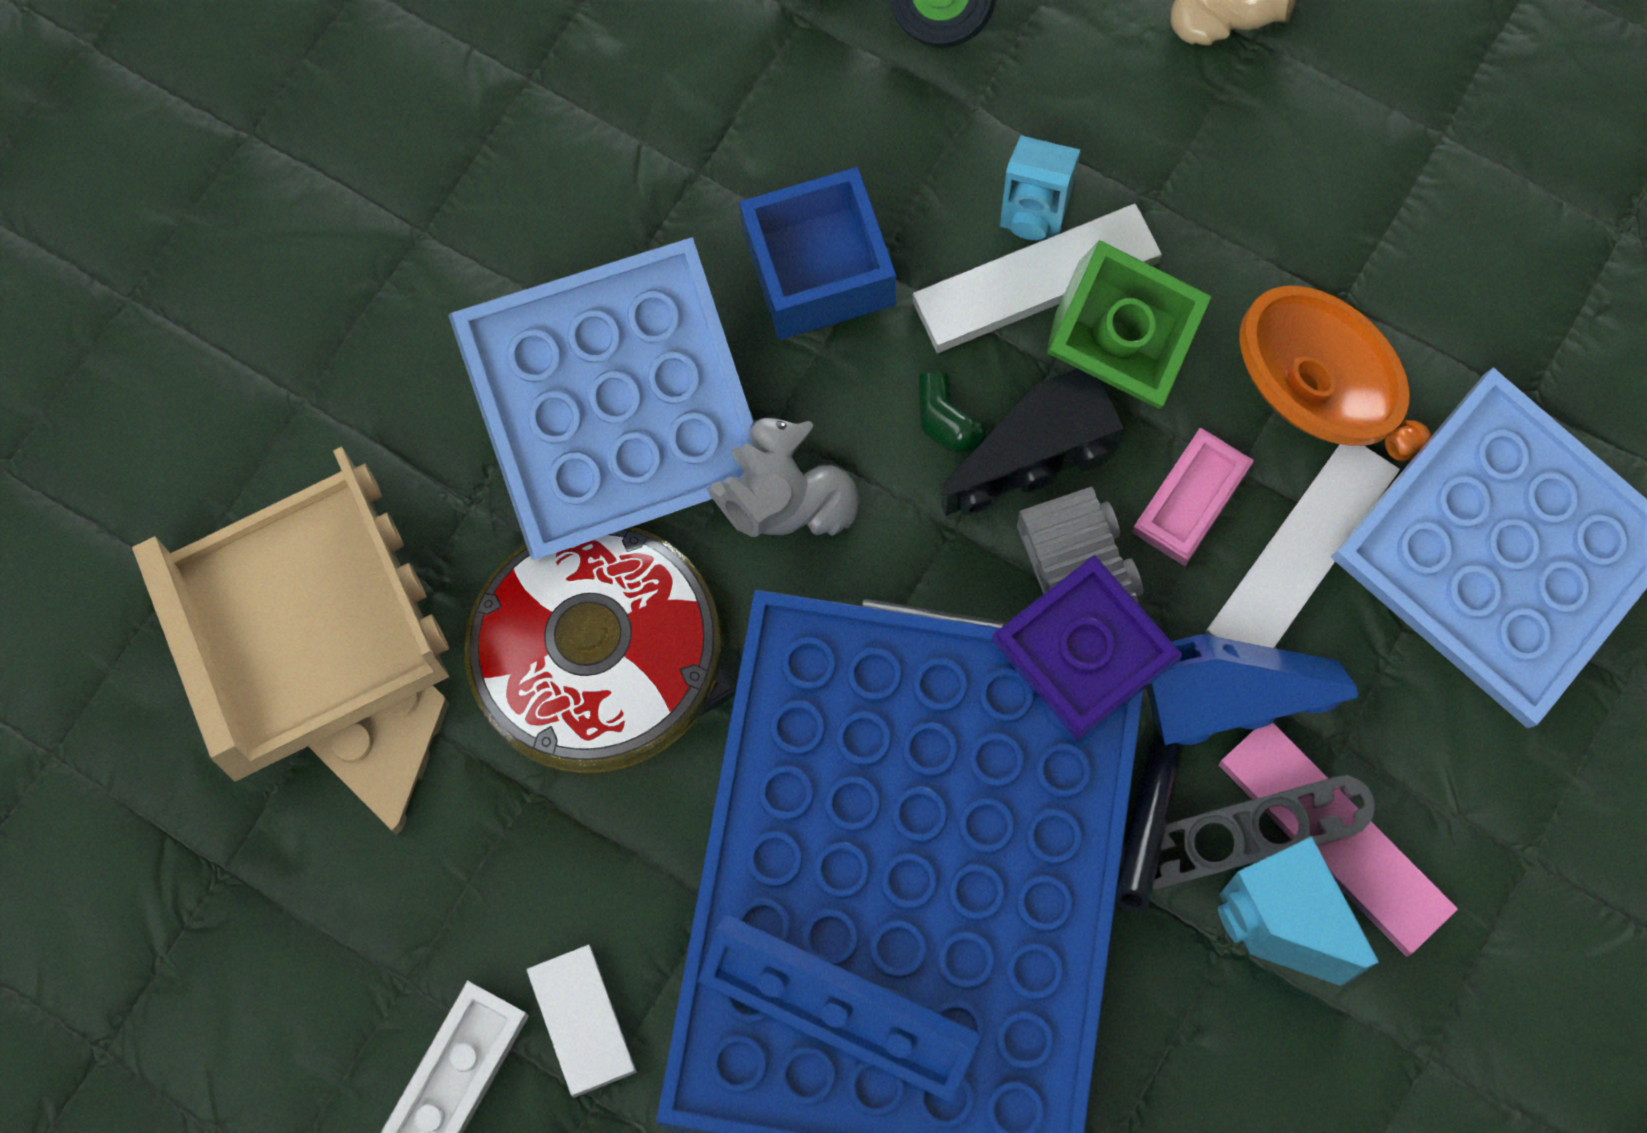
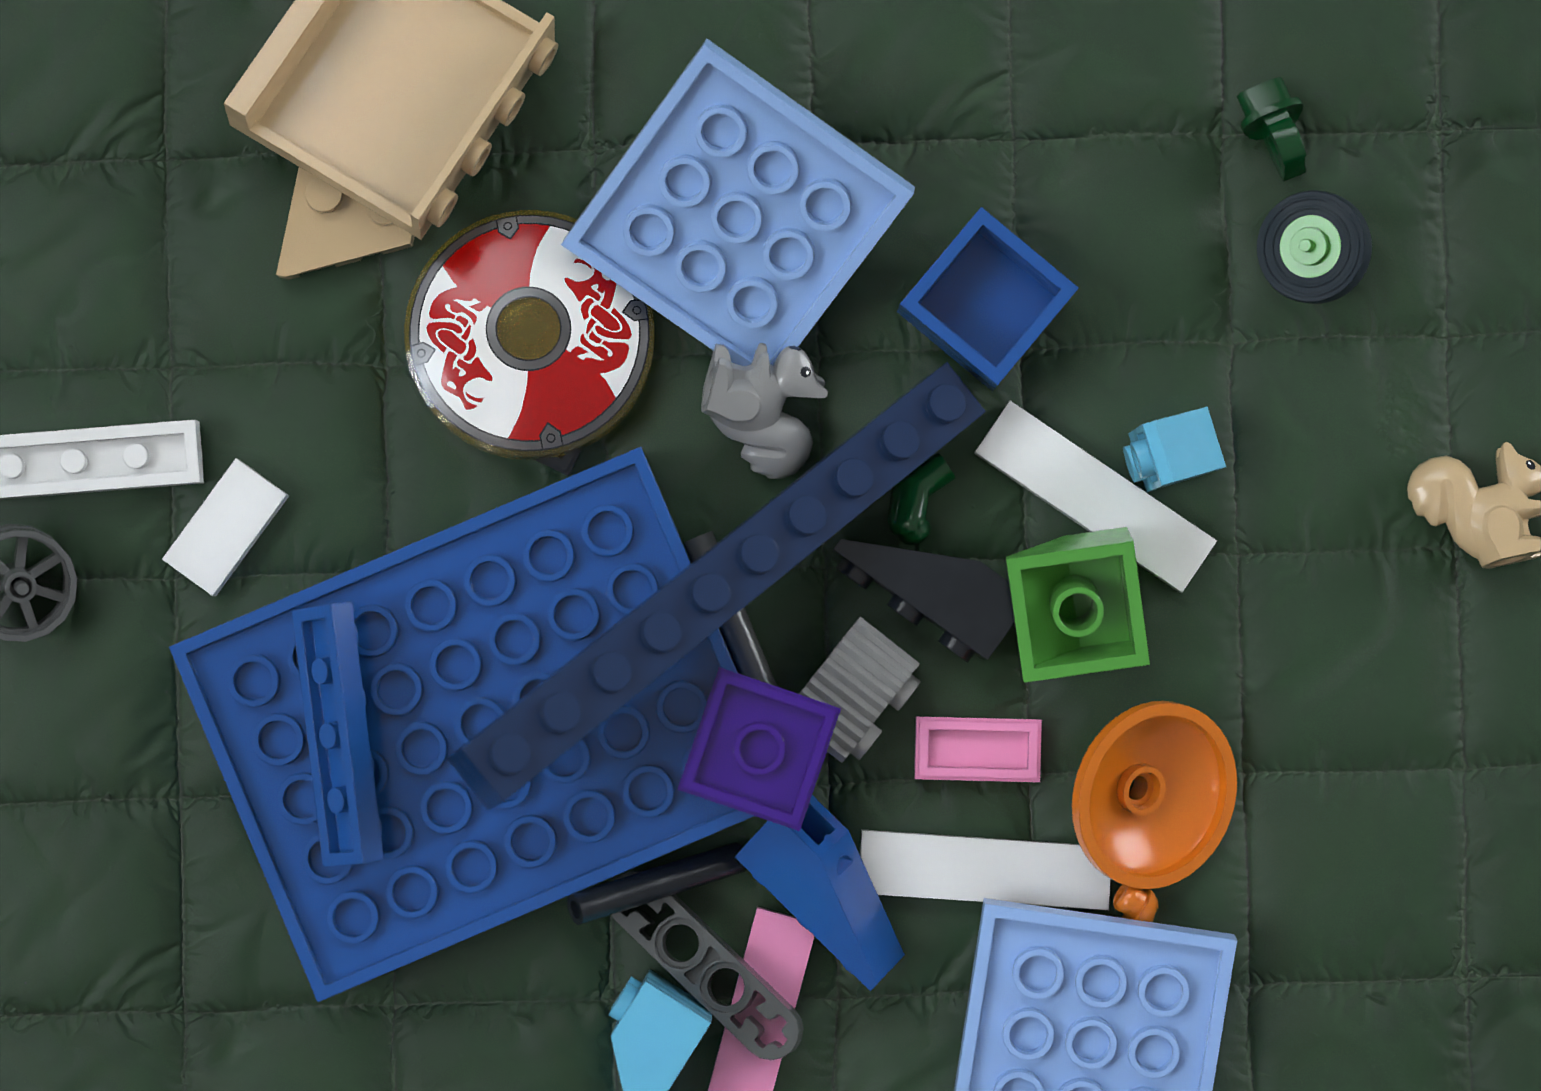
camera: 50 degrees right, 15 degrees up
none -> dark blue brick [446,362,986,810]

